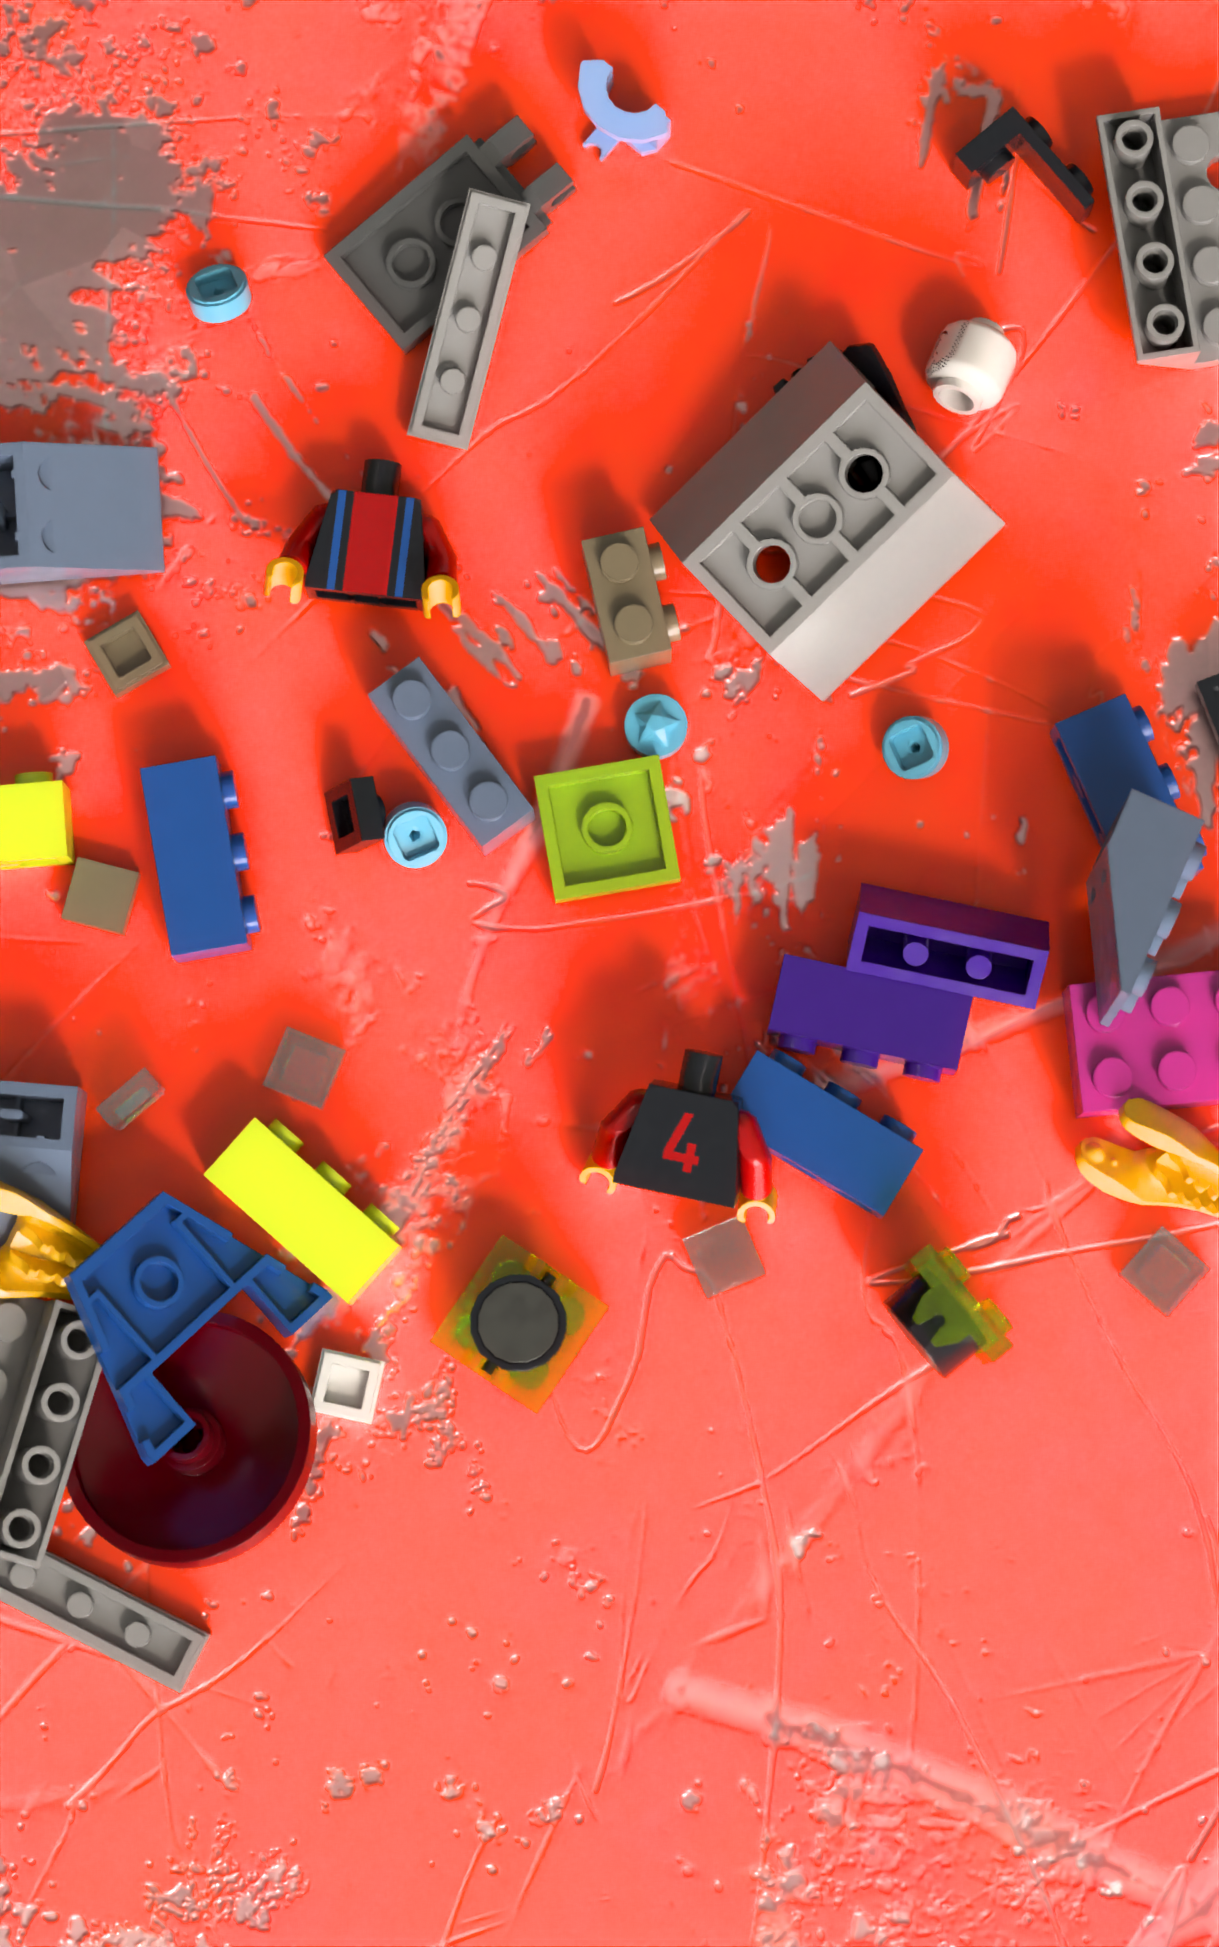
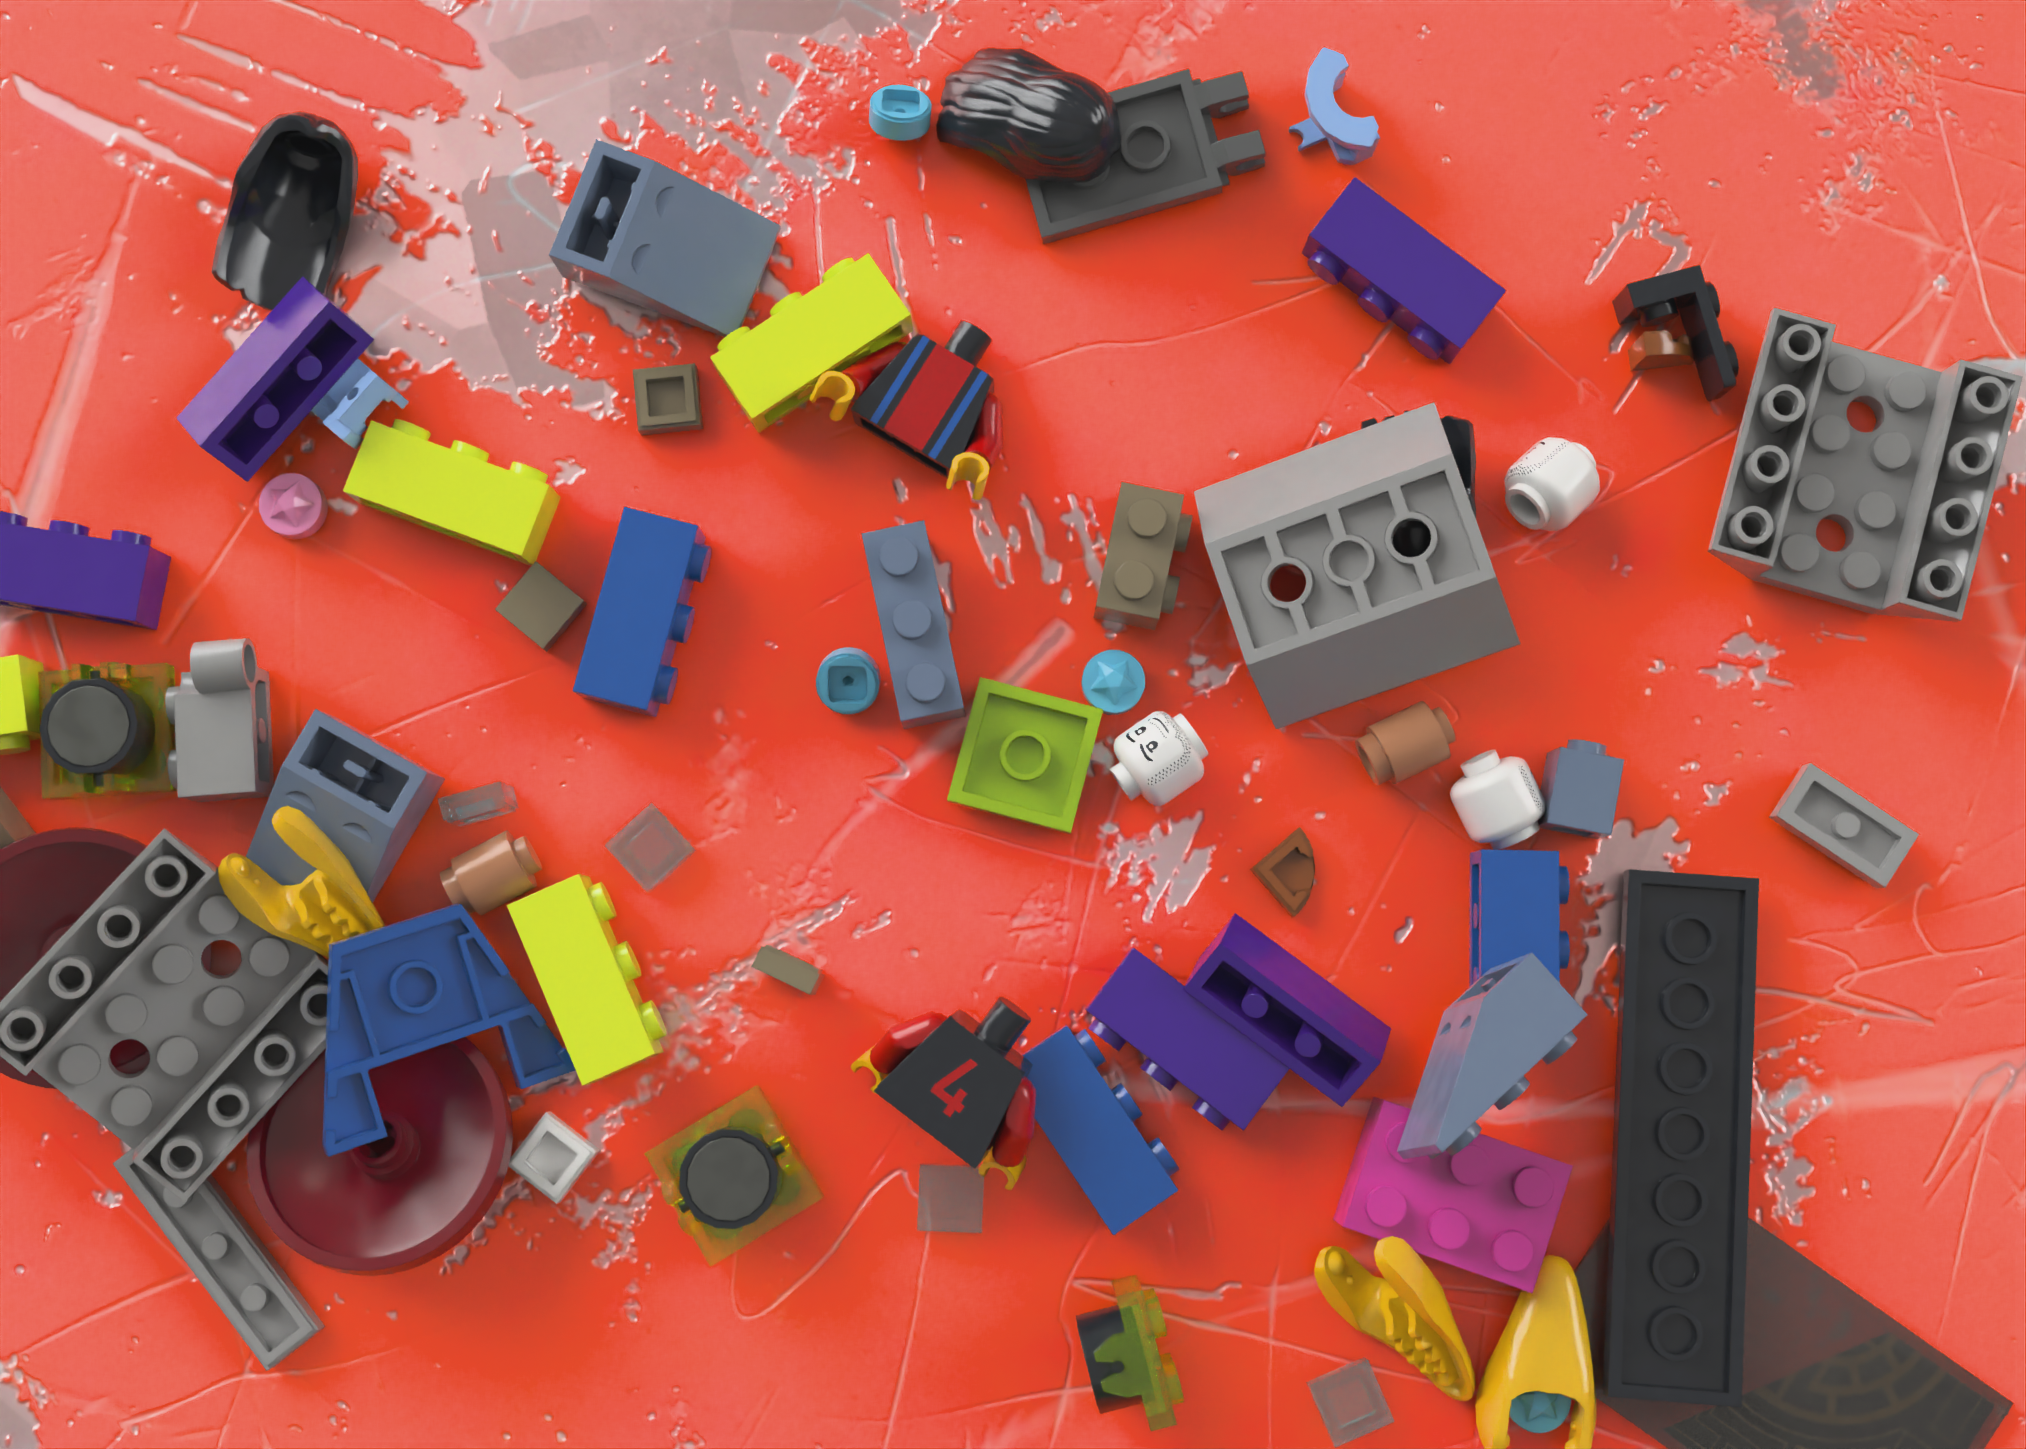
camera: 20 degrees right, 0 degrees up
black plate [324,776,386,854] -> none
light grey tile [407,188,531,451] -> none
medium azure tile [882,716,949,779] -> none
none -> nougat brick [440,830,542,916]
none -> neon yellow brick [710,253,913,433]
none -> dark tan tile [751,944,825,995]
none -> black hair [936,48,1121,183]
none -> white head [1110,711,1209,806]
none -> dark orange tile [1250,827,1315,918]
none -> dark purple brick [1302,177,1506,365]
none -> nougat brick [1355,701,1456,786]
none -> white head [1450,749,1546,850]
none -> sand blue brick [1537,739,1624,839]
none -> dark orange tile [1628,330,1694,371]

